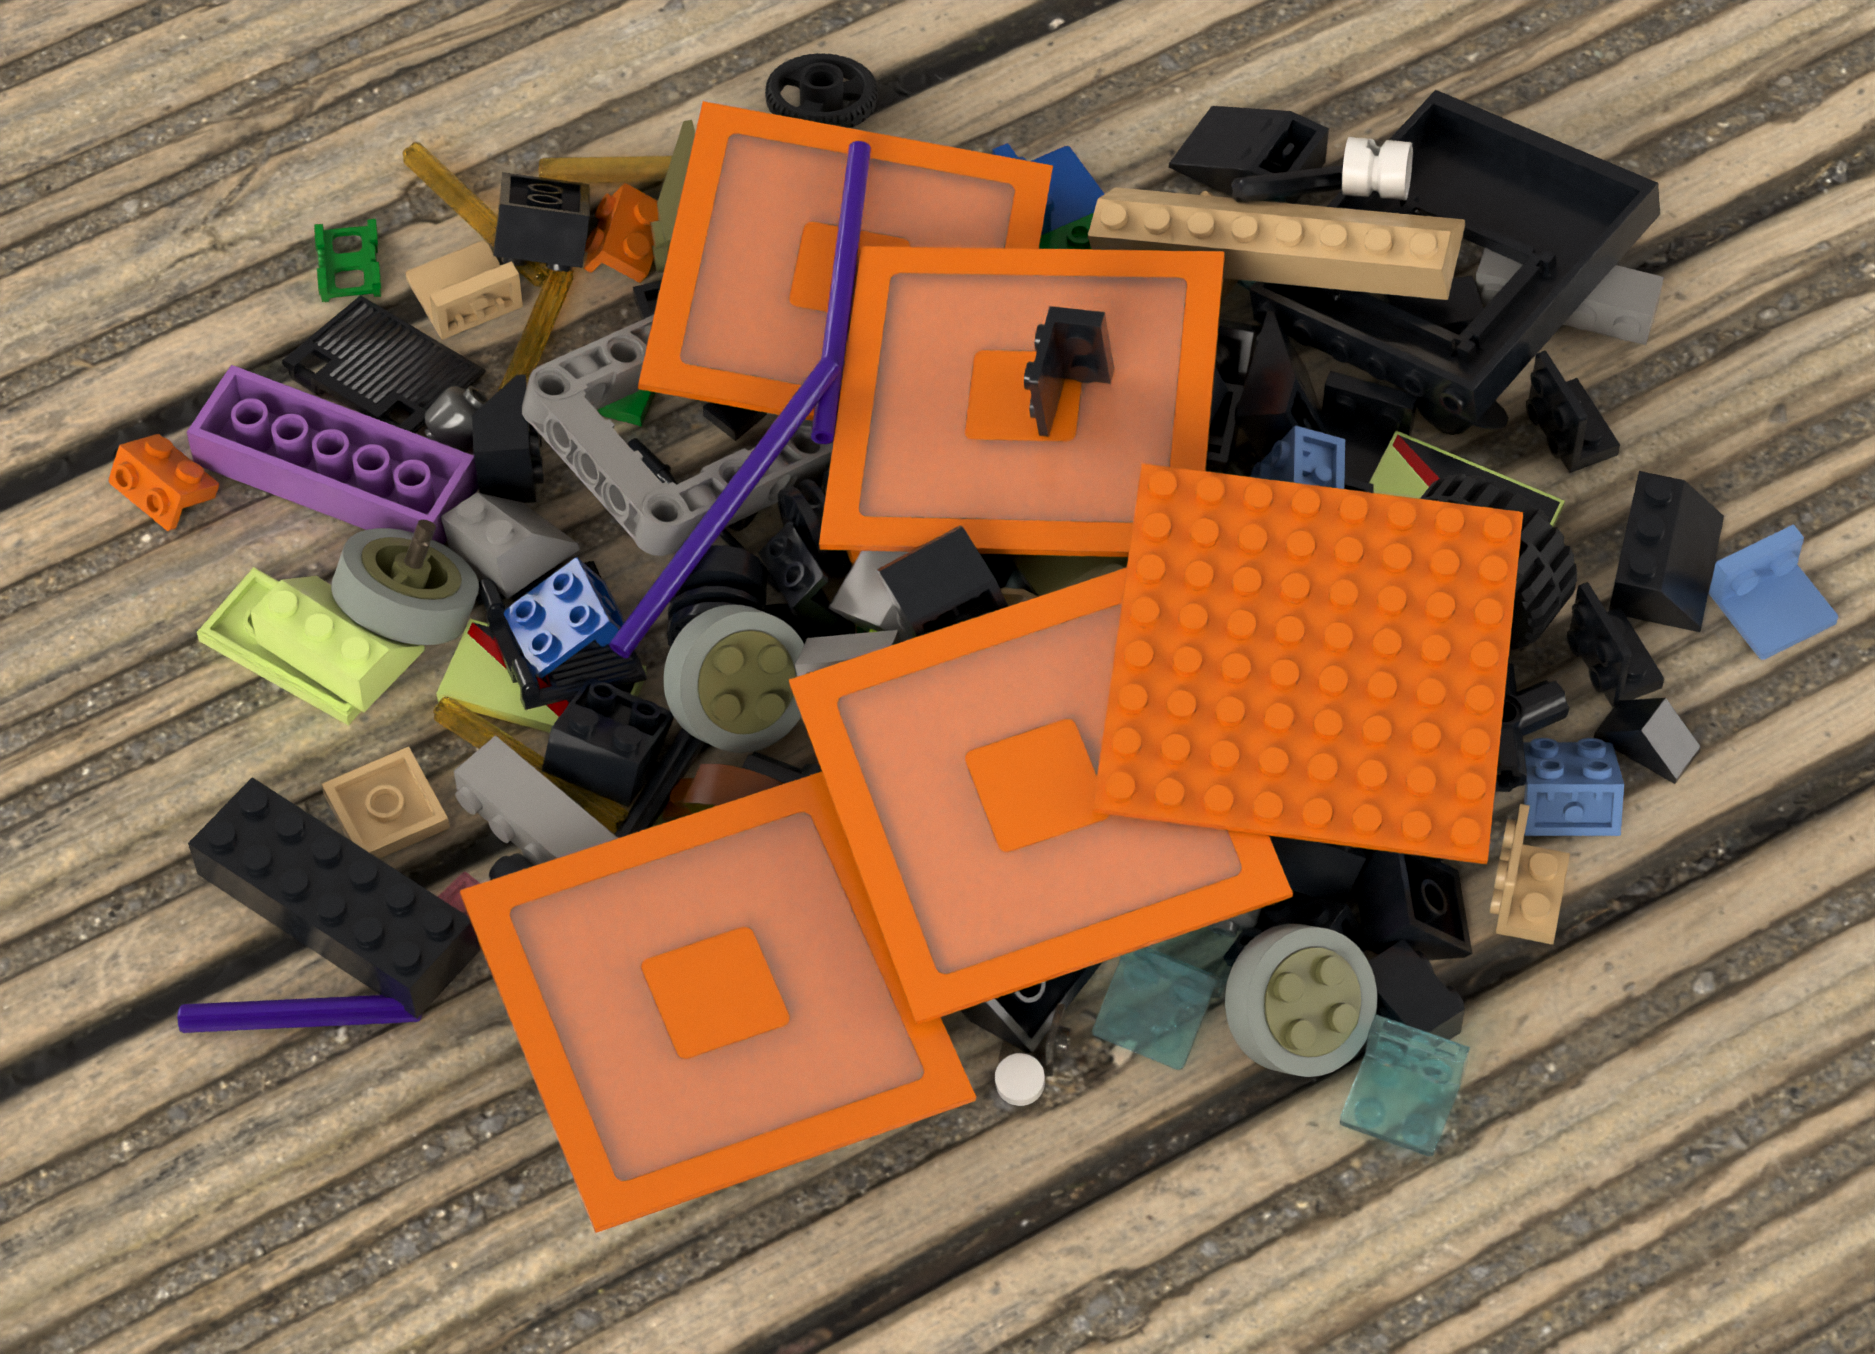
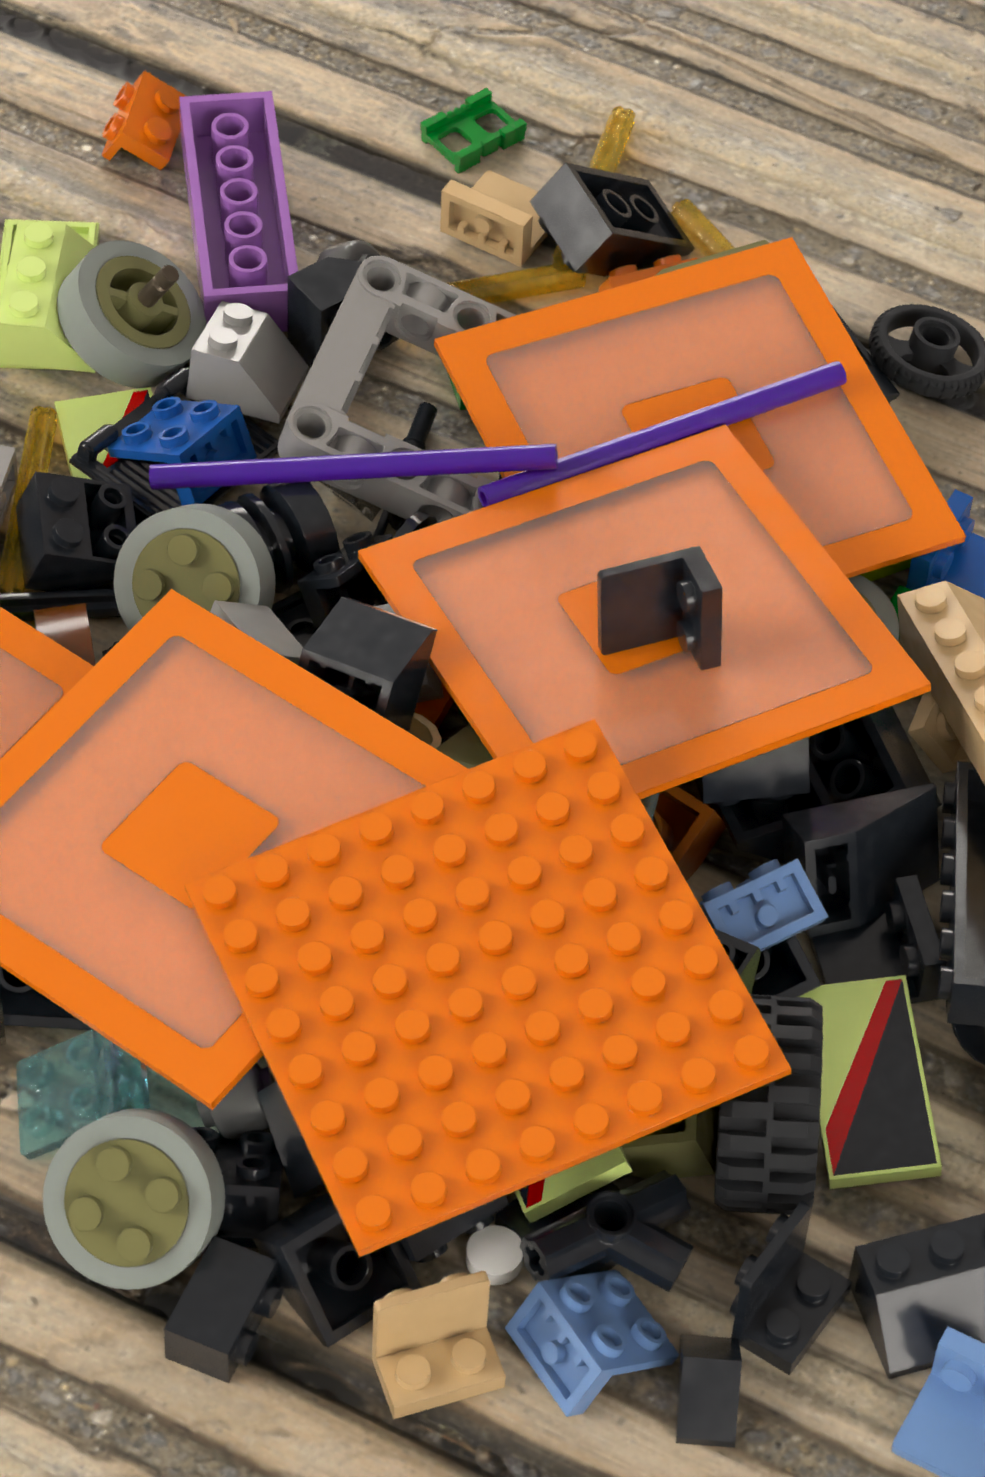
camera: 55 degrees right, 5 degrees down
black window [282,295,486,434] -> none
clear light blue bracket [1339,1014,1470,1157] -> none

